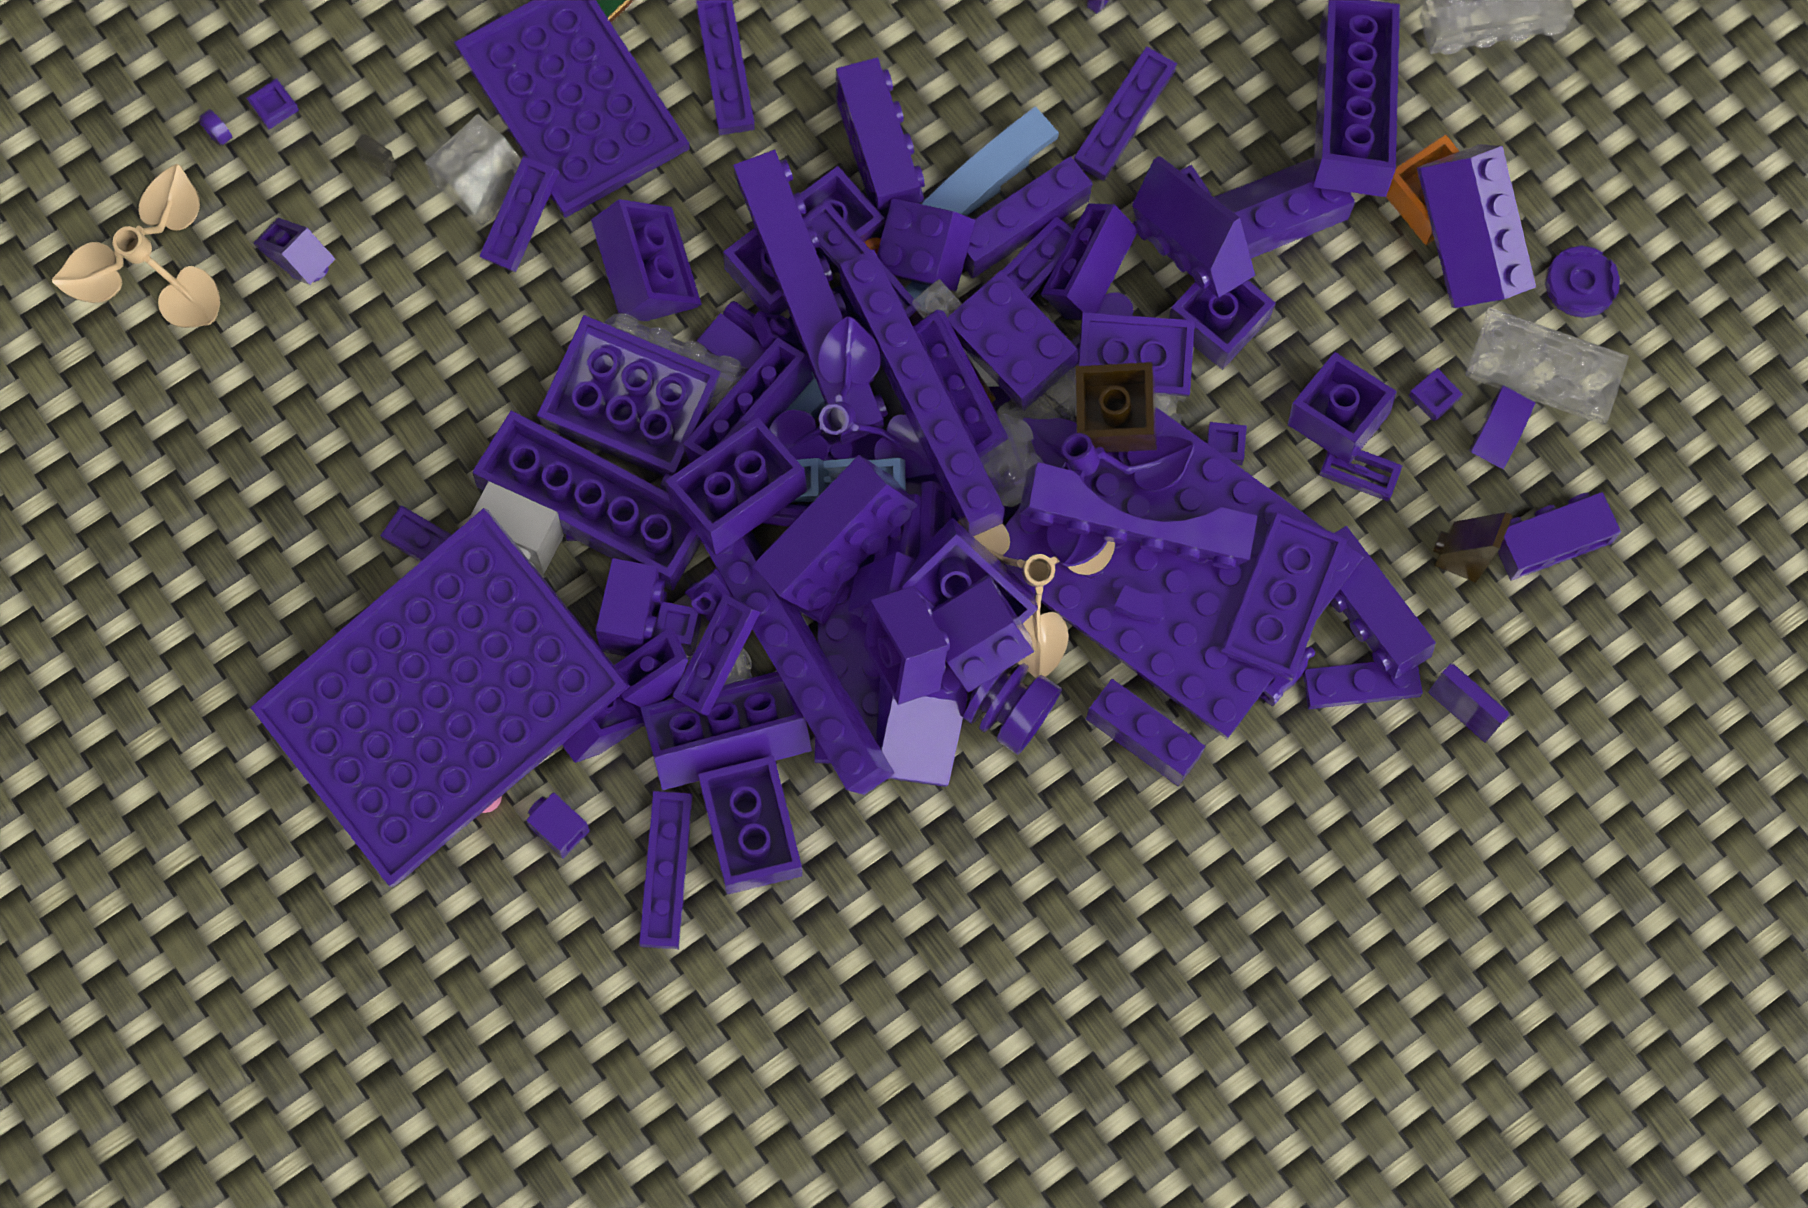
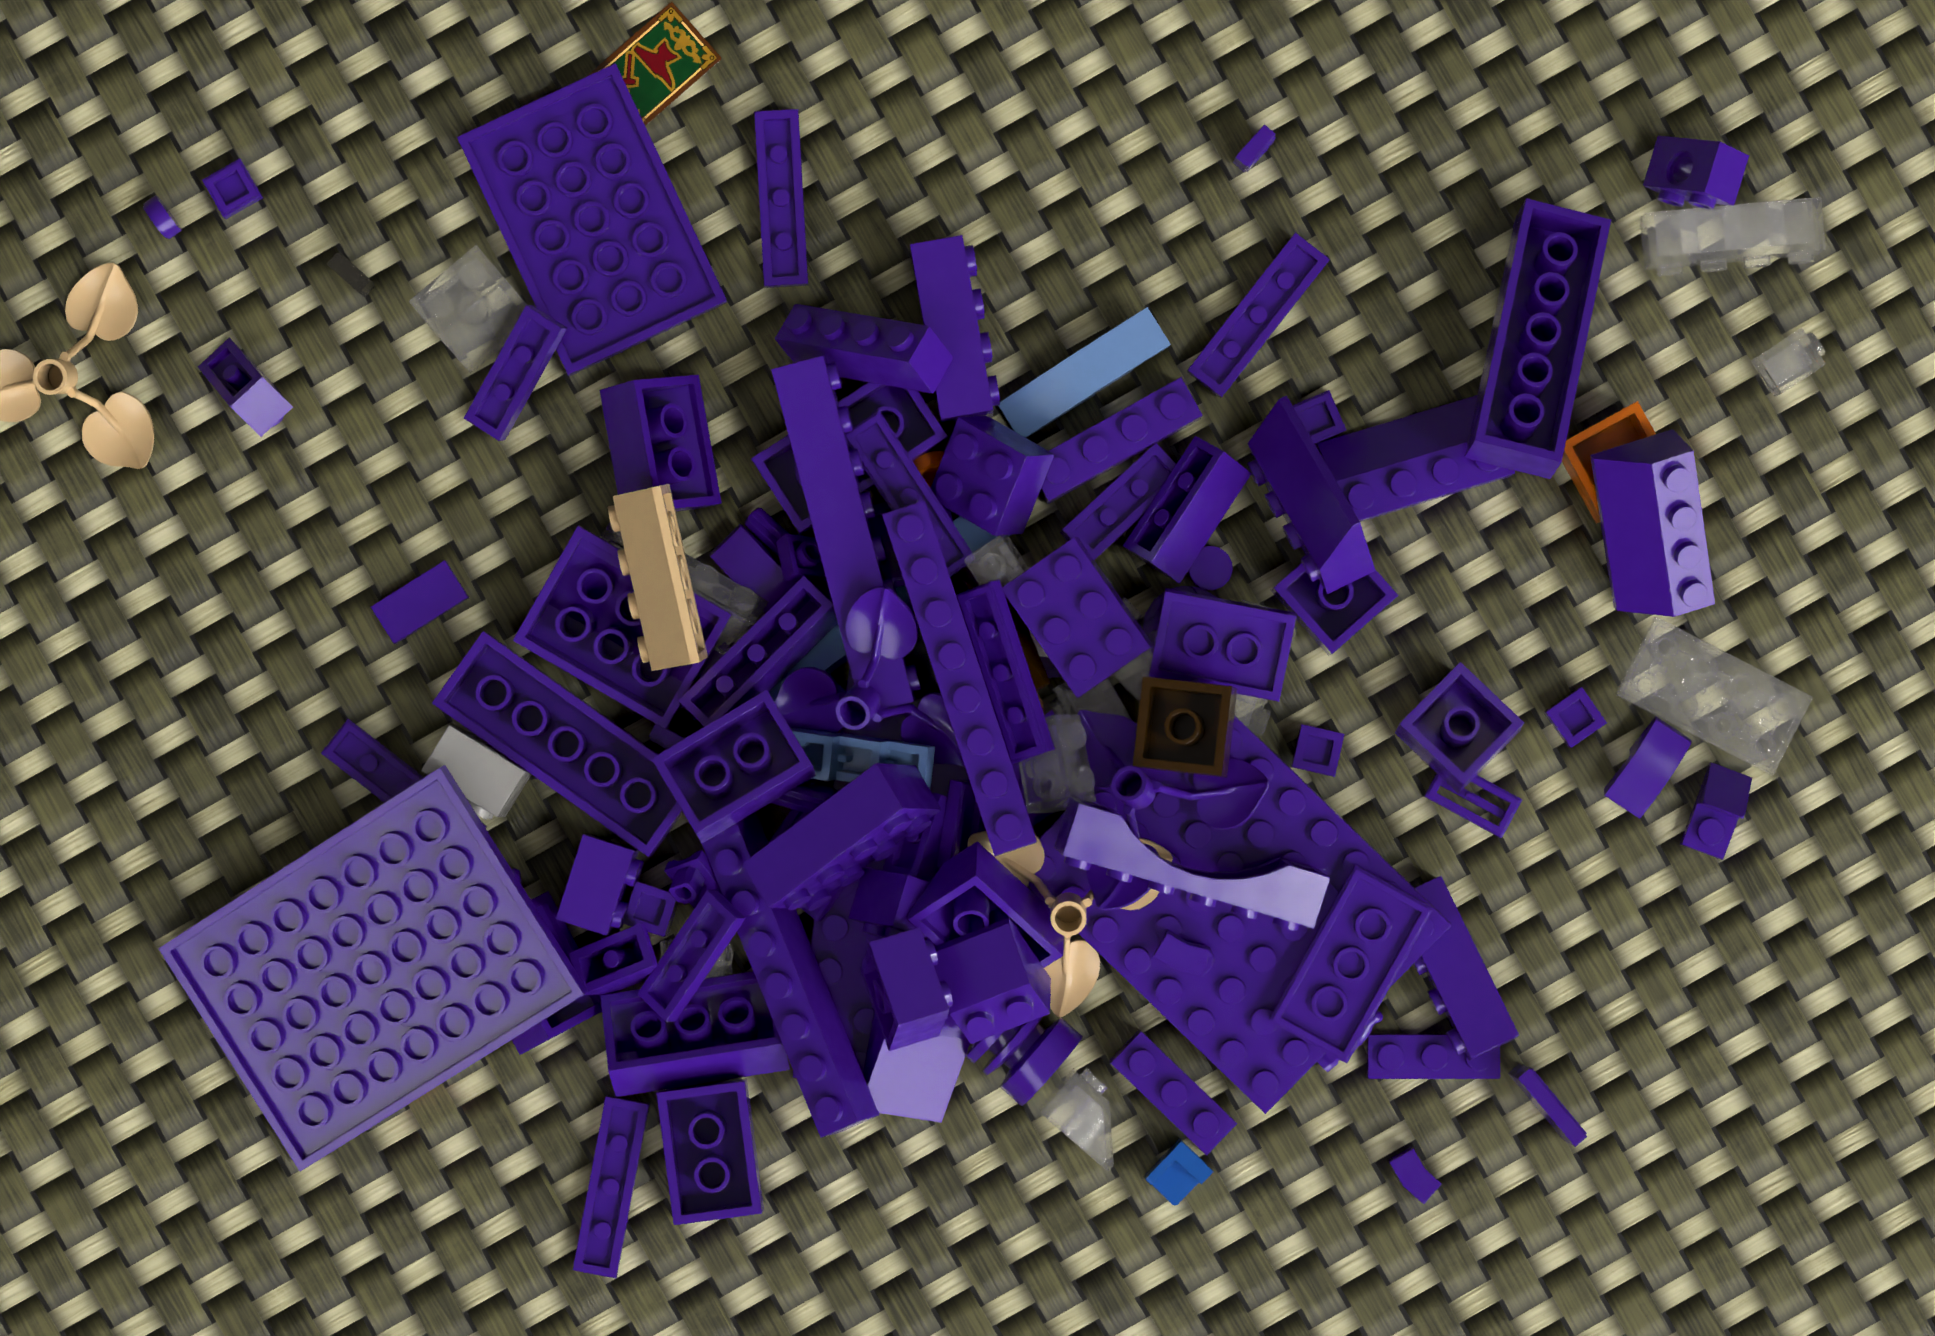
camera: 10 degrees right, 15 degrees up
dark purple brick [526,792,590,859] -> none
dark brown slope [1433,512,1513,583] -> none
dark purple brick [1498,492,1621,581] -> none
dark purple tile [1545,246,1620,318] -> none
none -> dark purple tile [371,560,470,644]
none -> tan slope [608,484,708,671]
none -> dark purple brick [775,304,953,394]
none -> clear slope [1039,1068,1114,1171]
none -> blue panel [1143,1138,1213,1205]
none -> dark purple piece [1387,1147,1442,1204]
none -> dark purple slope [1680,762,1752,860]
none -> clear brick [1751,328,1826,397]

